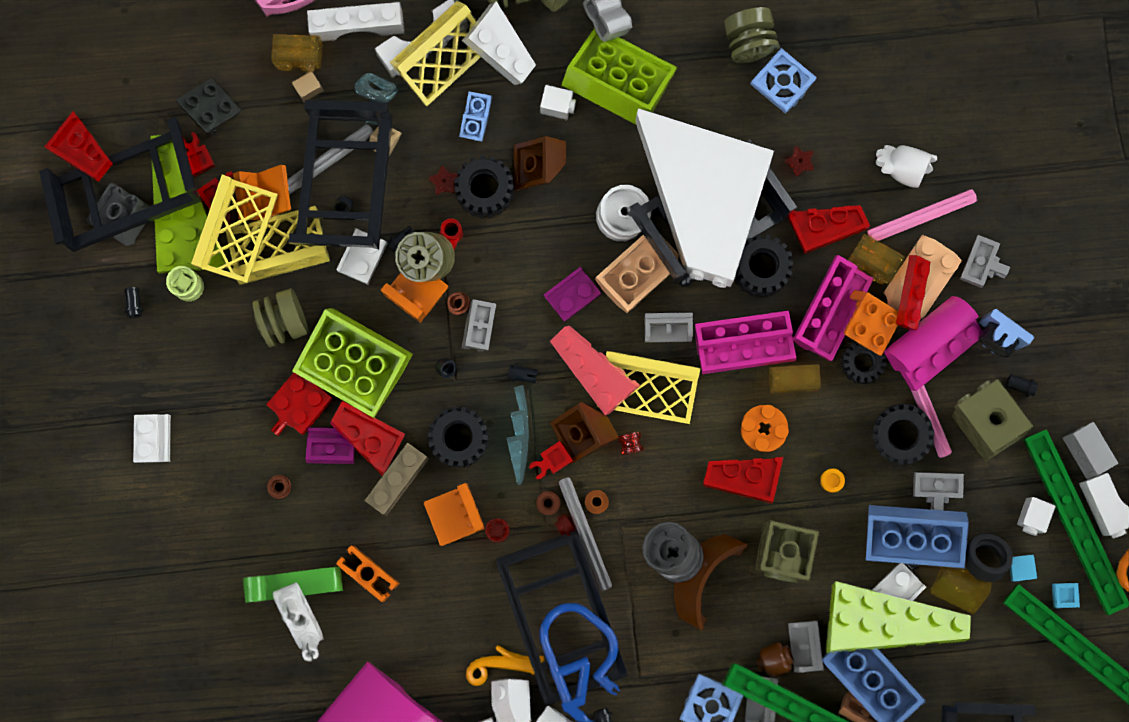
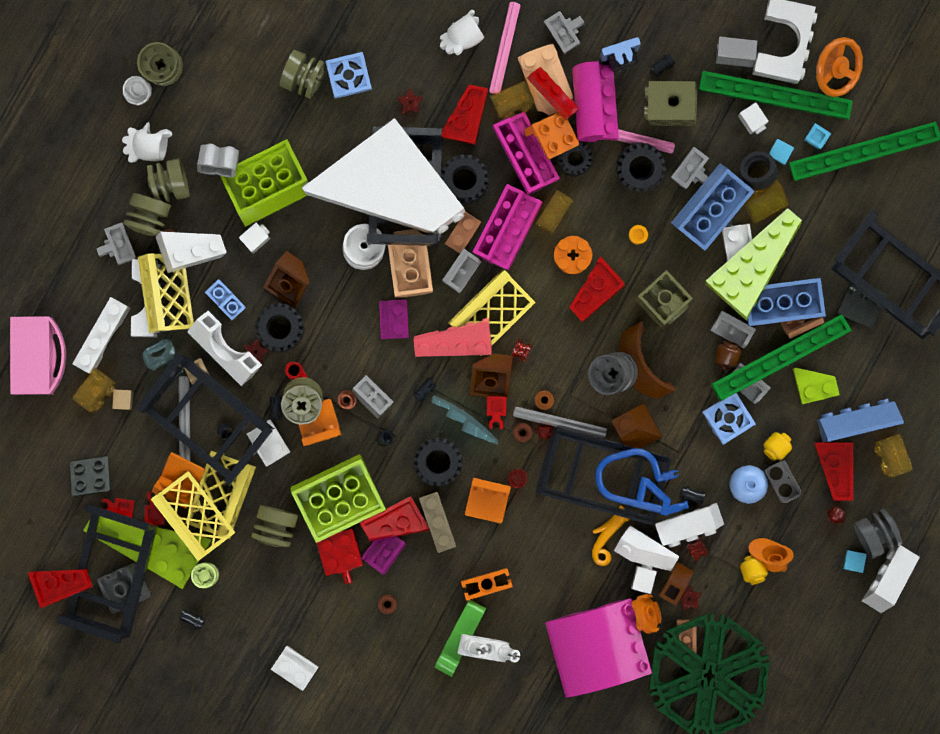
camera: 55 degrees left, 5 degrees up
none -> white arch [188,311,262,386]
none -> nougat plate [445,212,482,254]
none -> reddish brown slope [610,403,662,449]

